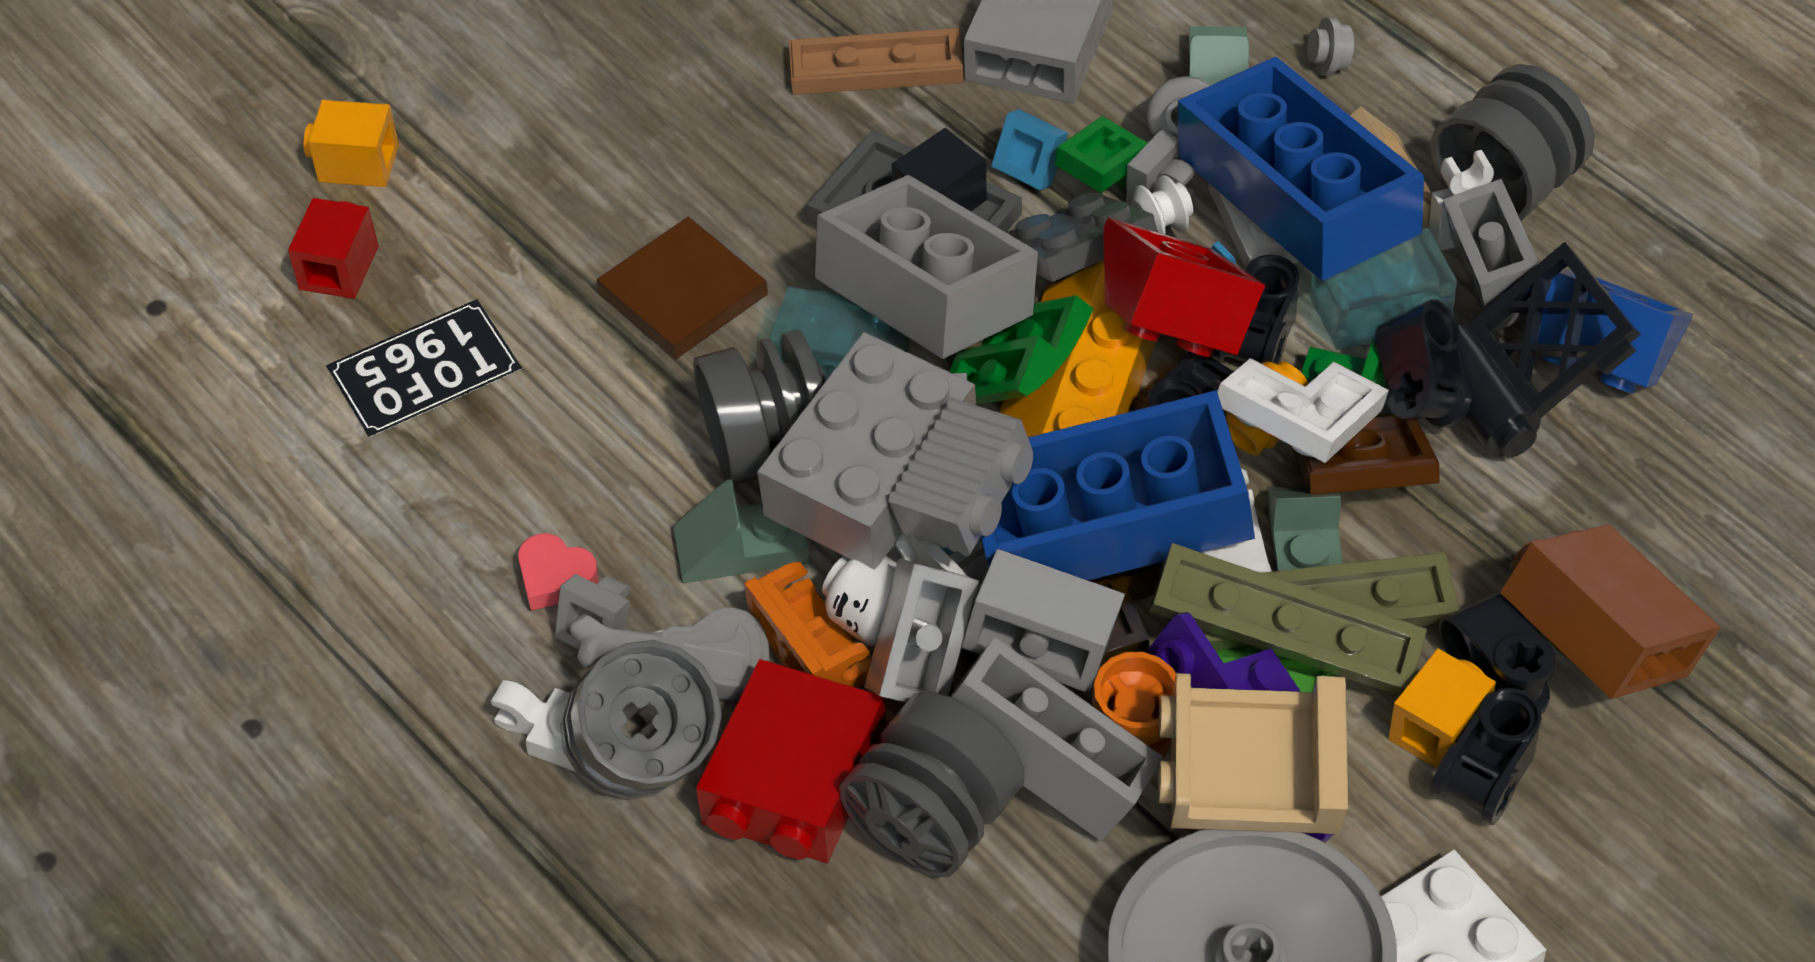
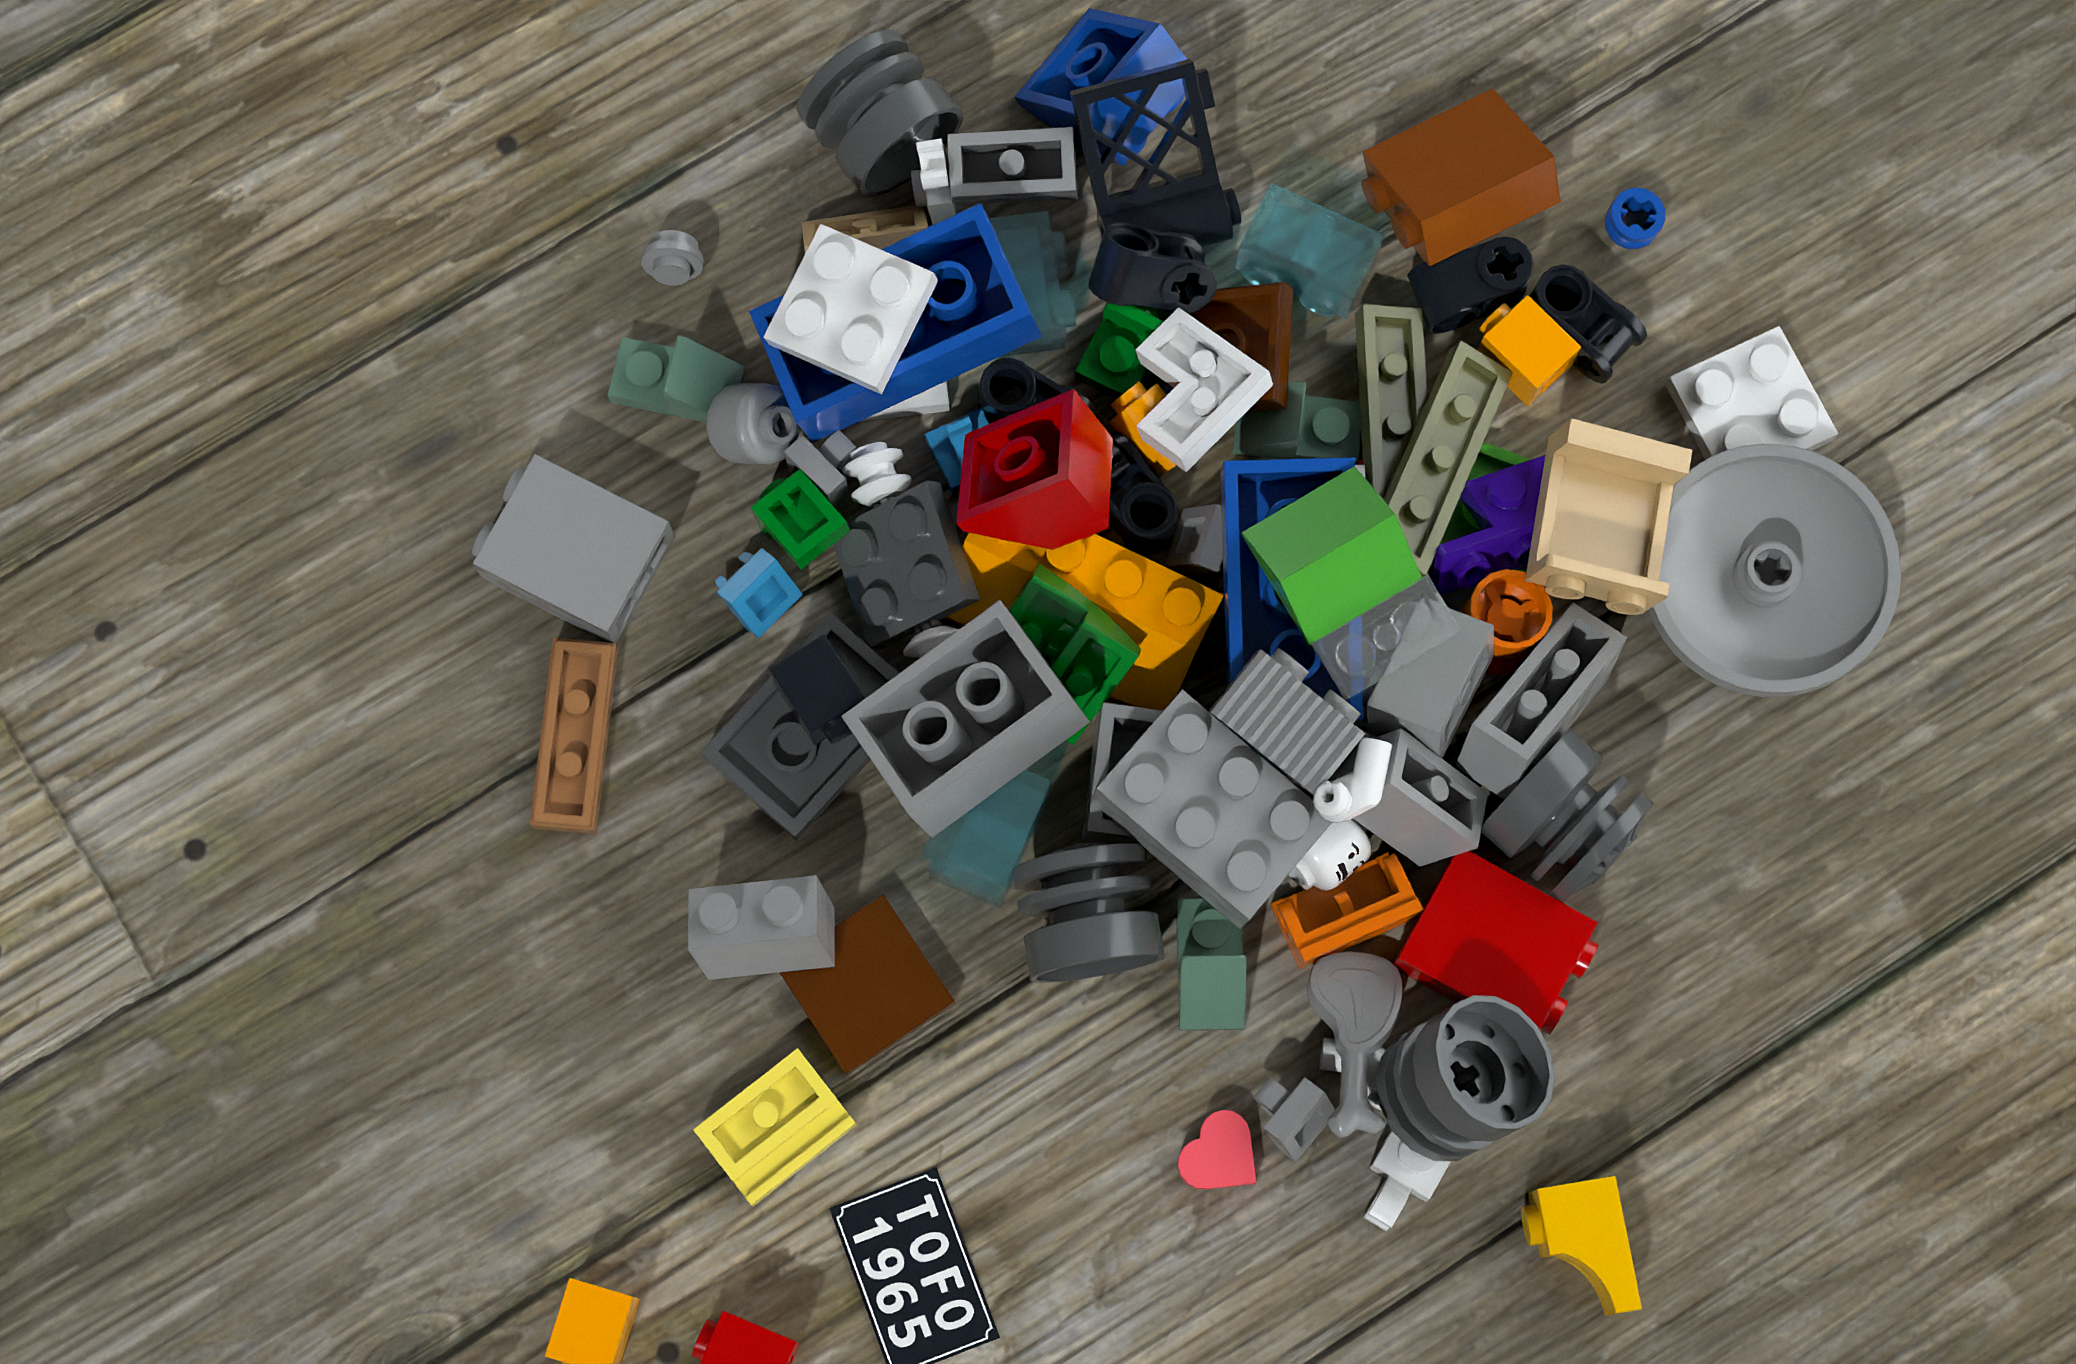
camera: 85 degrees left, 25 degrees up
none -> light grey brick [688,875,835,980]
none -> light yellow plate [693,1048,857,1207]
none -> white plate [763,224,938,394]
none -> clear light blue brick [1235,183,1384,319]
none -> bright green slope [1241,466,1423,646]
none -> clear plate [1311,574,1461,700]
none -> white arm [1313,738,1393,823]
none -> yellow arch [1521,1176,1642,1315]
none -> blue bush [1605,188,1666,249]

